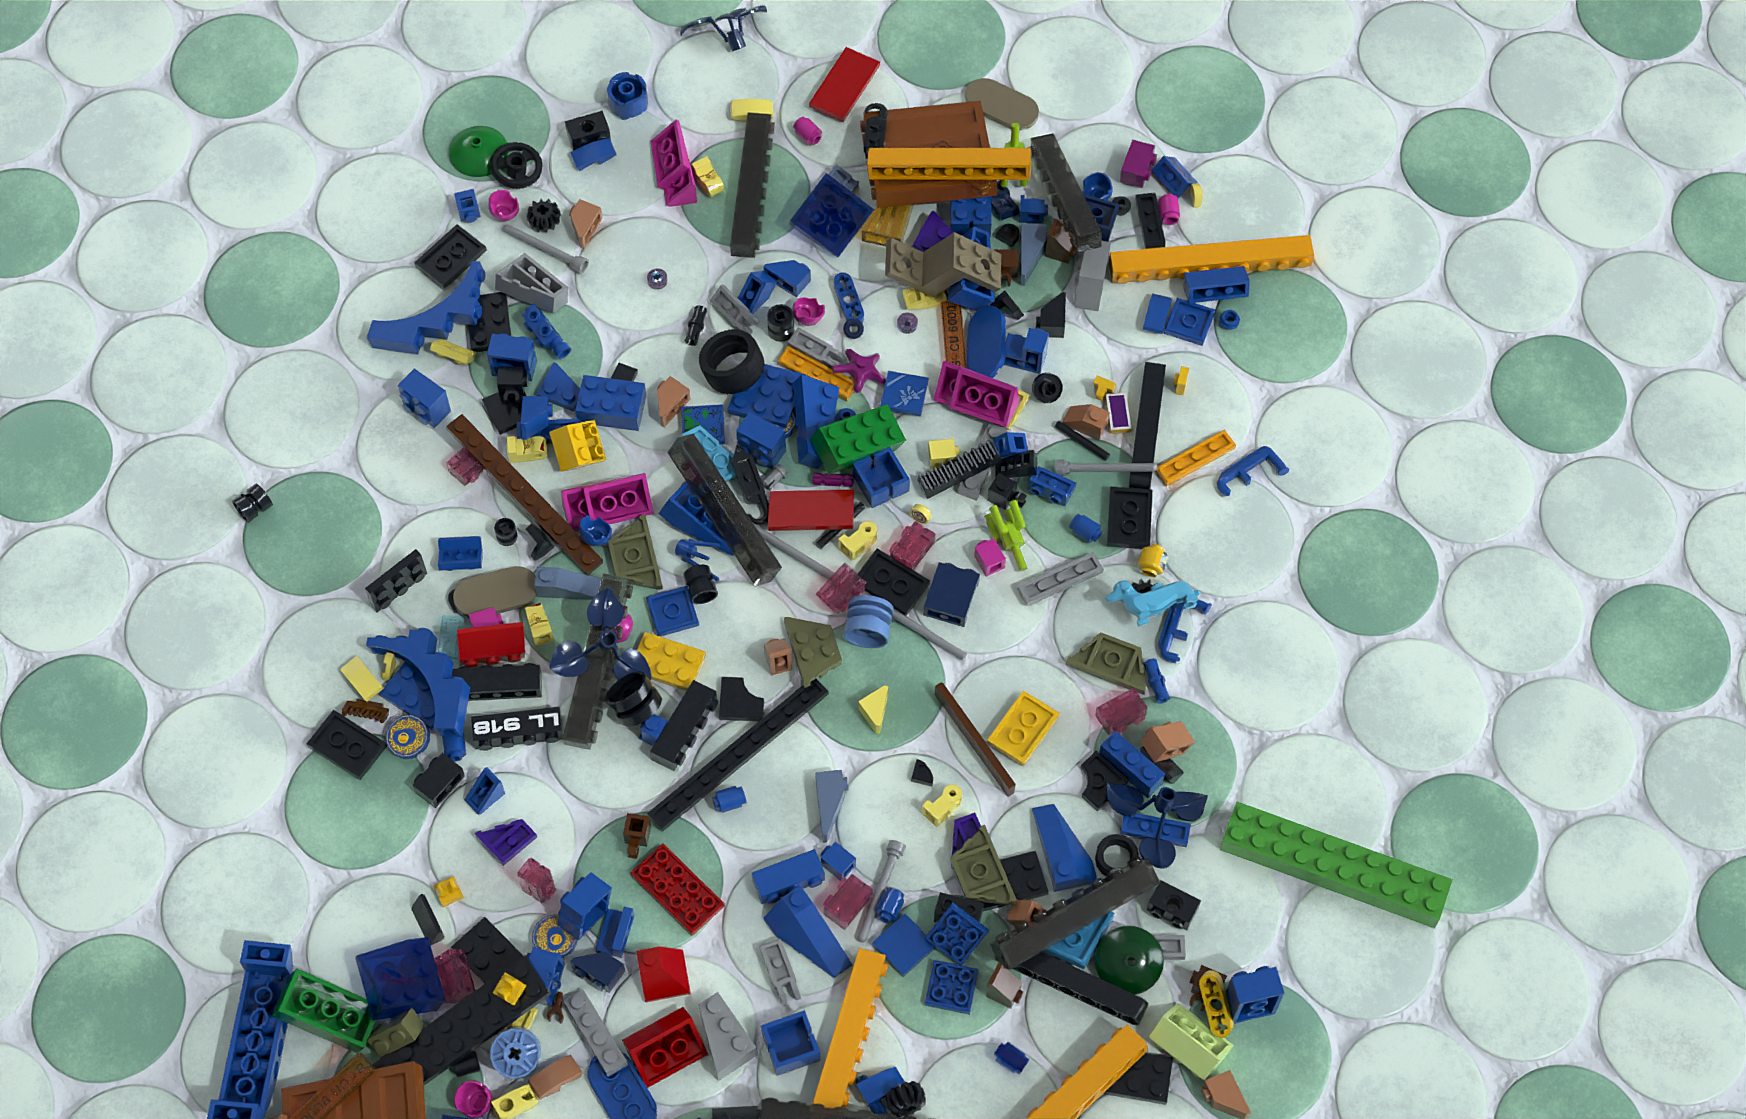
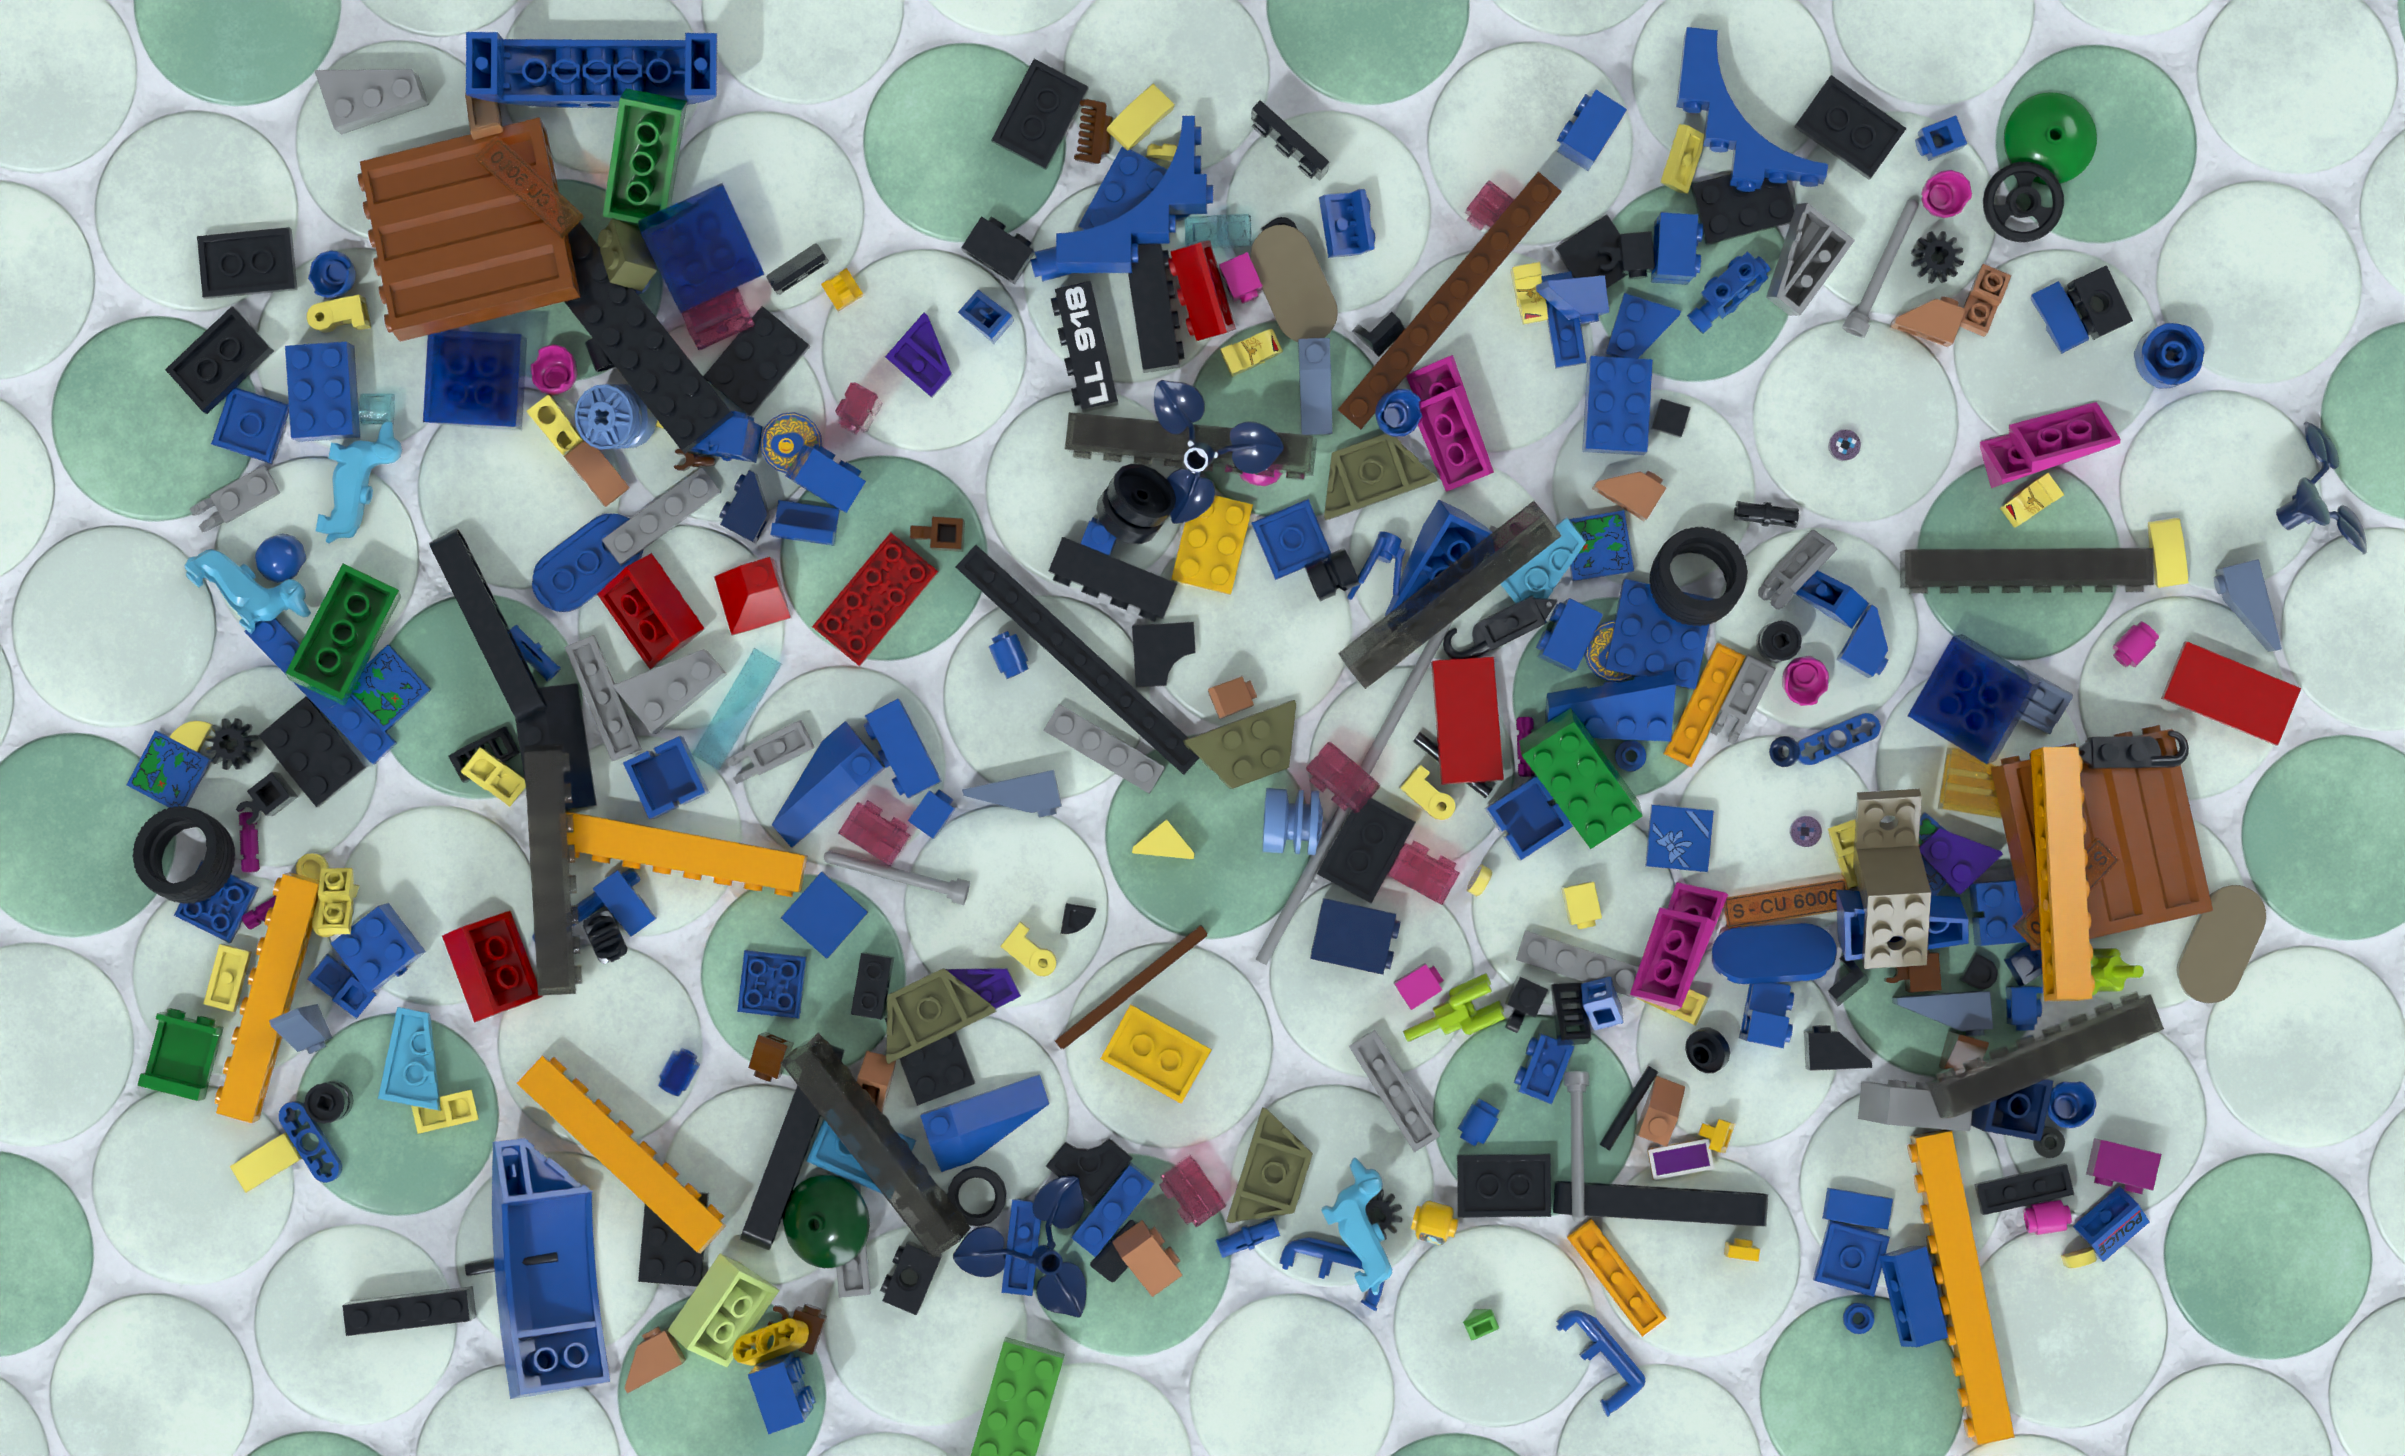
camera: 85 degrees right, 25 degrees up
tile [386,715,430,759] -> none
yellow tile [493,973,527,1005] -> none
black wheel [494,518,518,546] -> none
yellow slope [549,420,606,472] -> none
light grey pin [761,464,788,491] -> none
magenta animal [832,349,886,393] -> none
blue brick [875,888,904,923] -> none
black gear [917,440,1002,499] -> none
blue tile [925,902,989,965] -> none
none -> light grey plate [565,635,642,761]
none -> clear light blue tile [692,648,782,770]
none -> light grey plate [1043,704,1165,794]
none -> bright green slope [1463,1309,1499,1341]
none -> nougat slope [1959,264,2011,337]
none -> sand blue slope [2214,559,2282,652]

